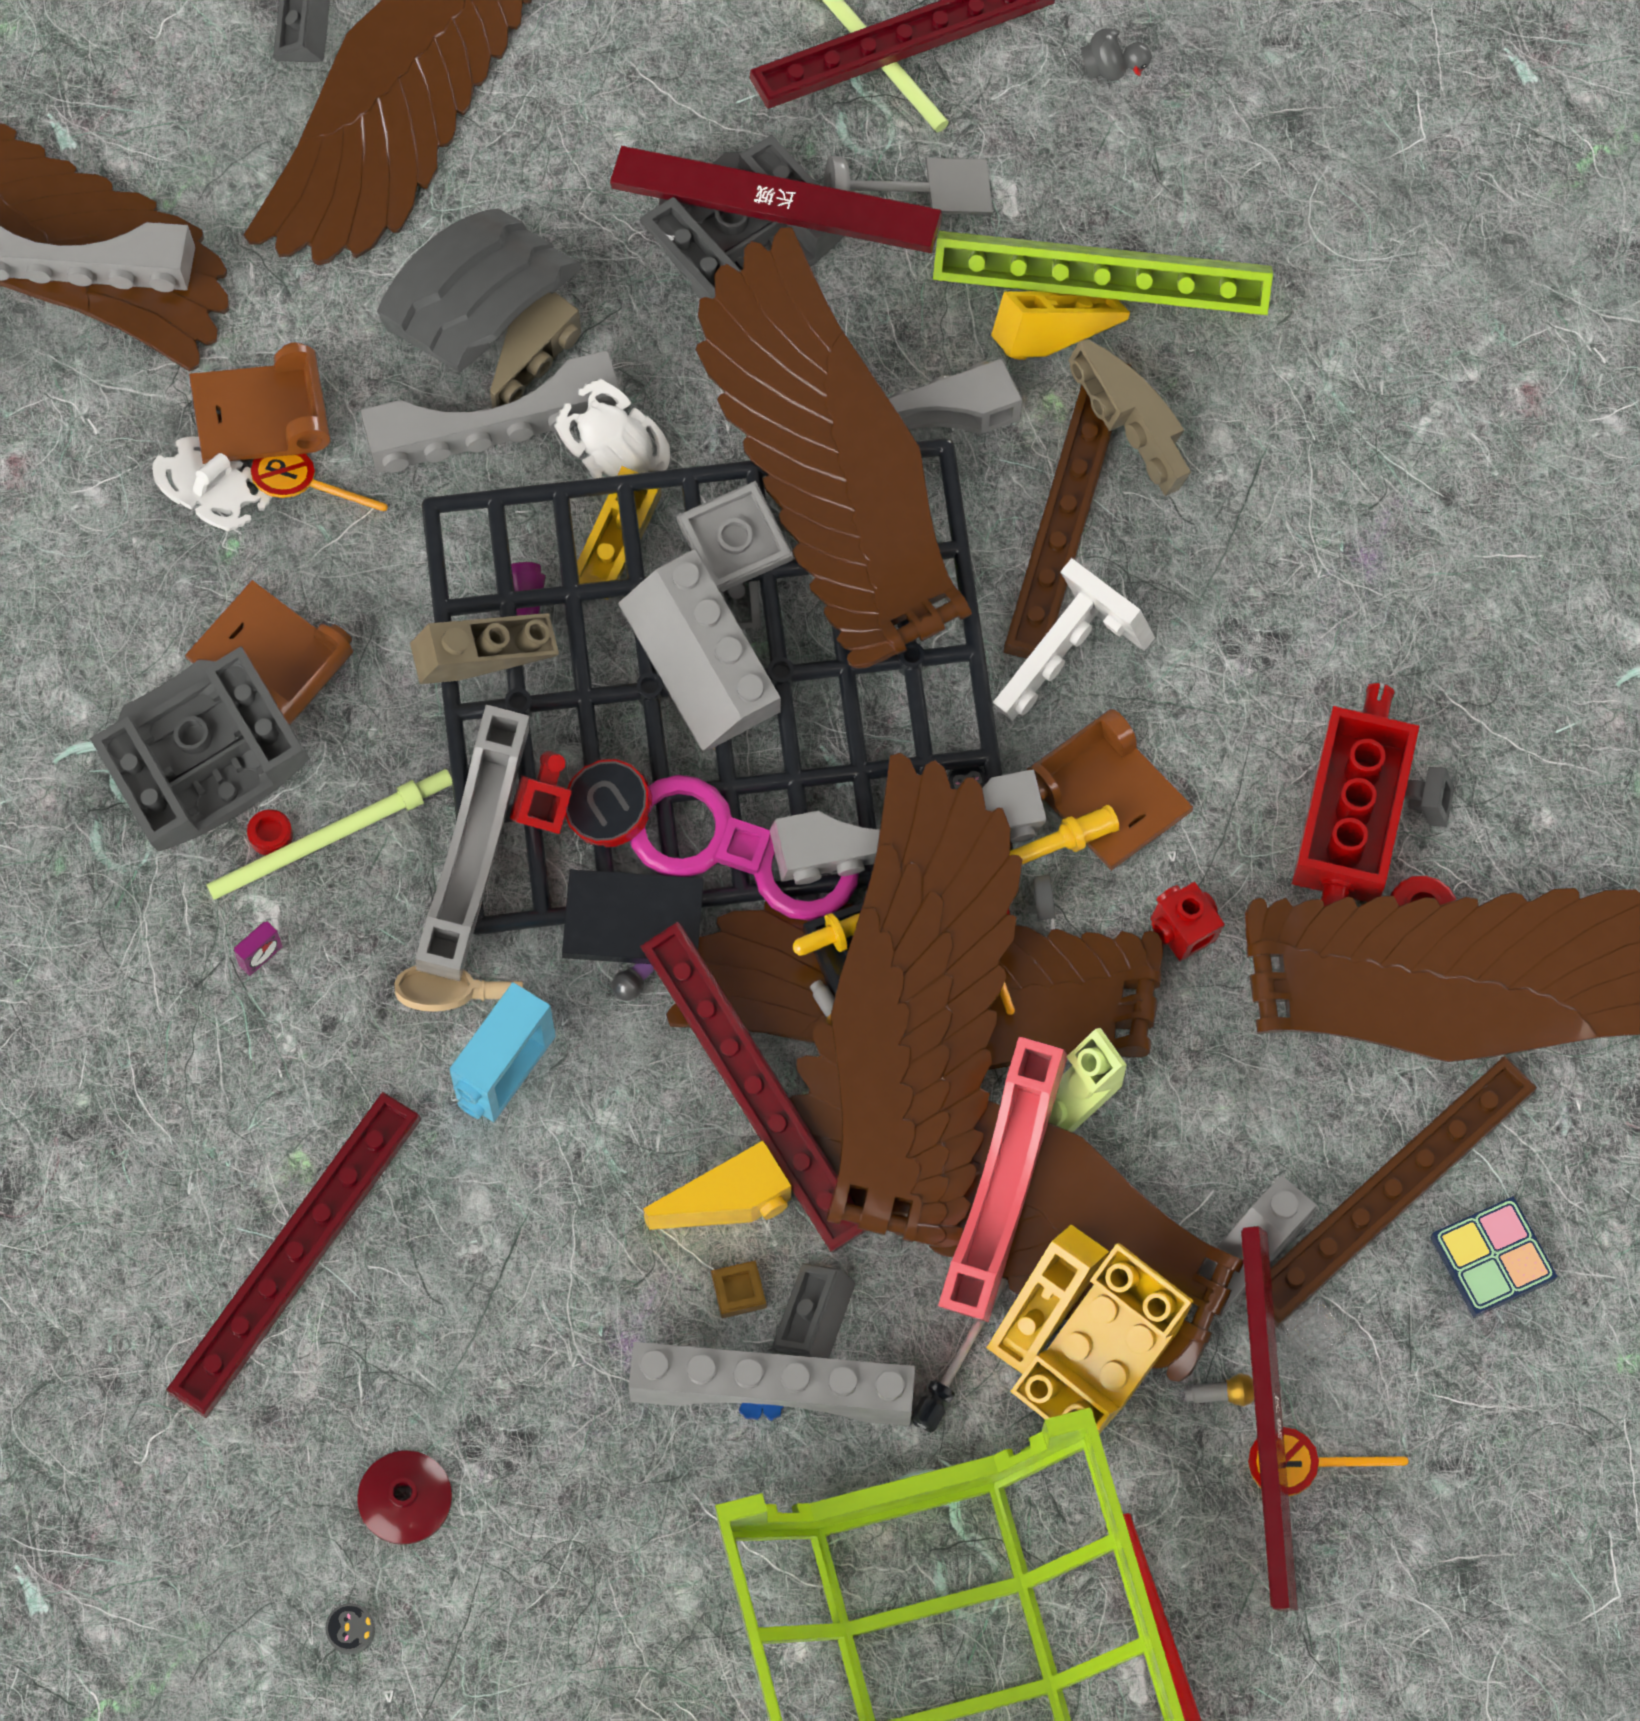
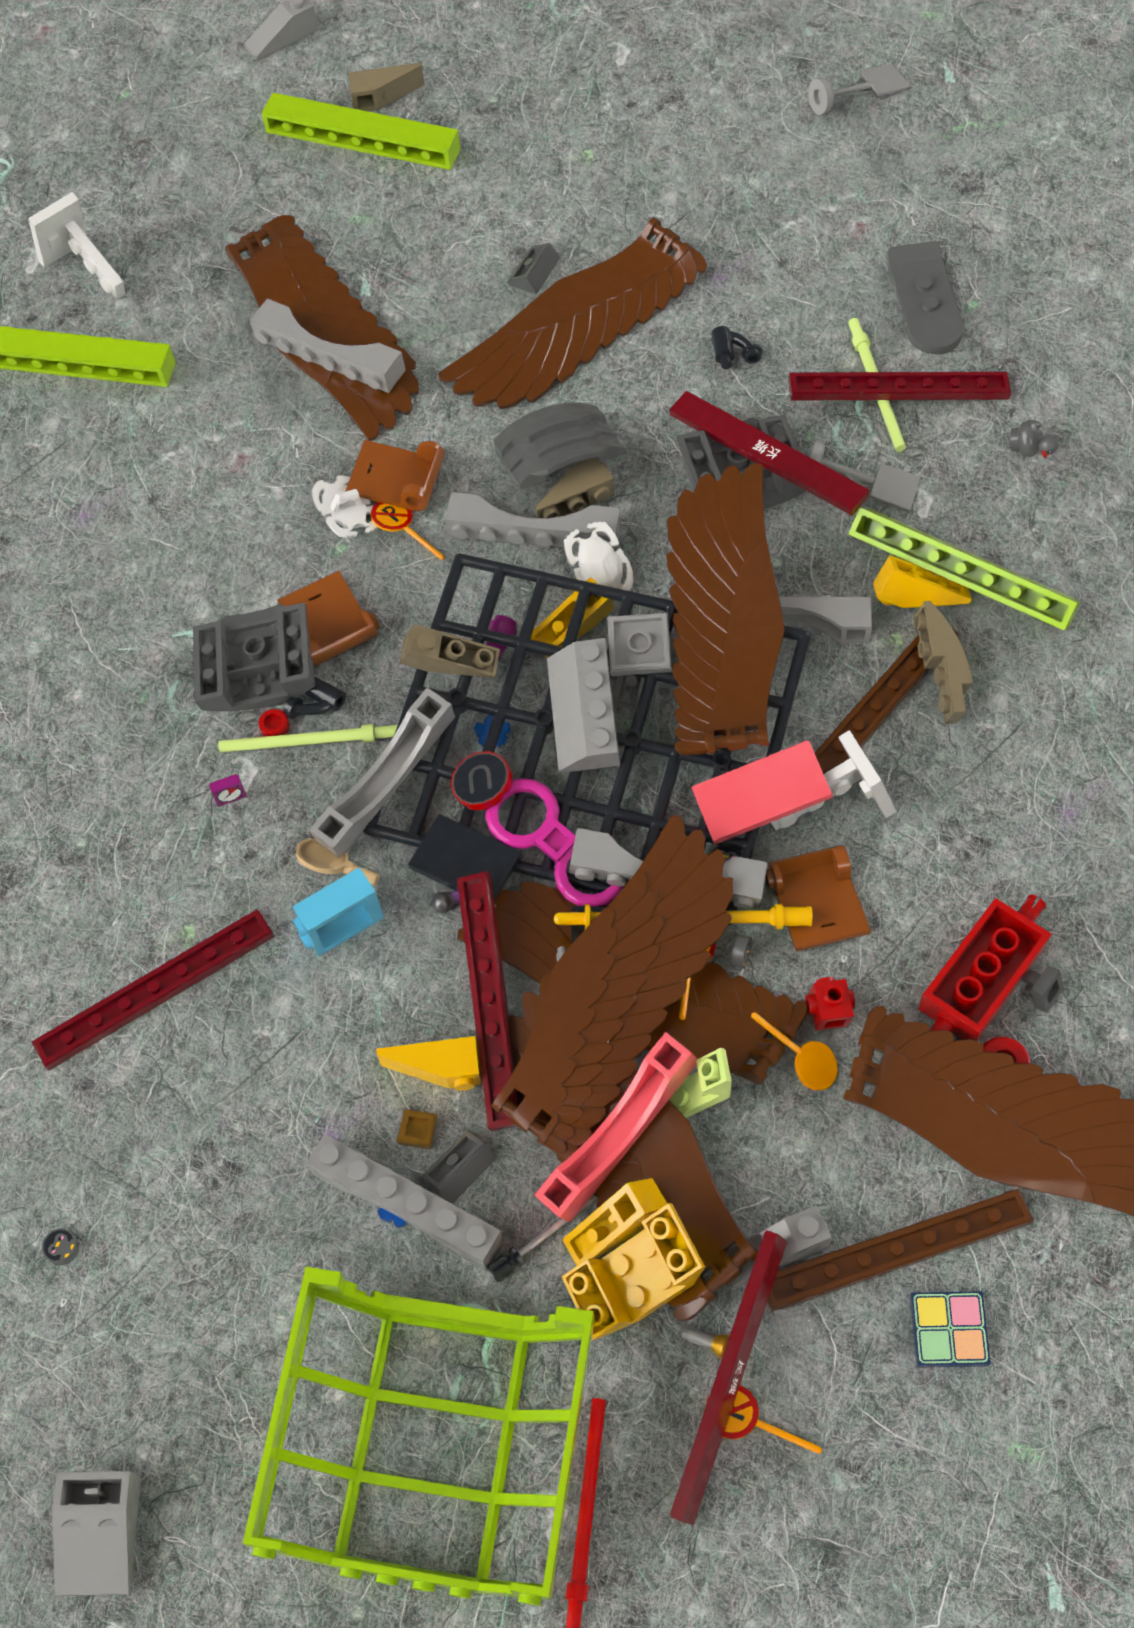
camera: 30 degrees right, 5 degrees down
dark red dish [357,1450,452,1545] -> none
red brick [509,751,572,834] -> none
none -> black plant [283,677,346,719]
none -> blue plant [474,715,511,747]
none -> coral tile [691,740,833,845]
none -> black plant [711,326,762,369]
none -> light orange piece [751,1013,838,1091]

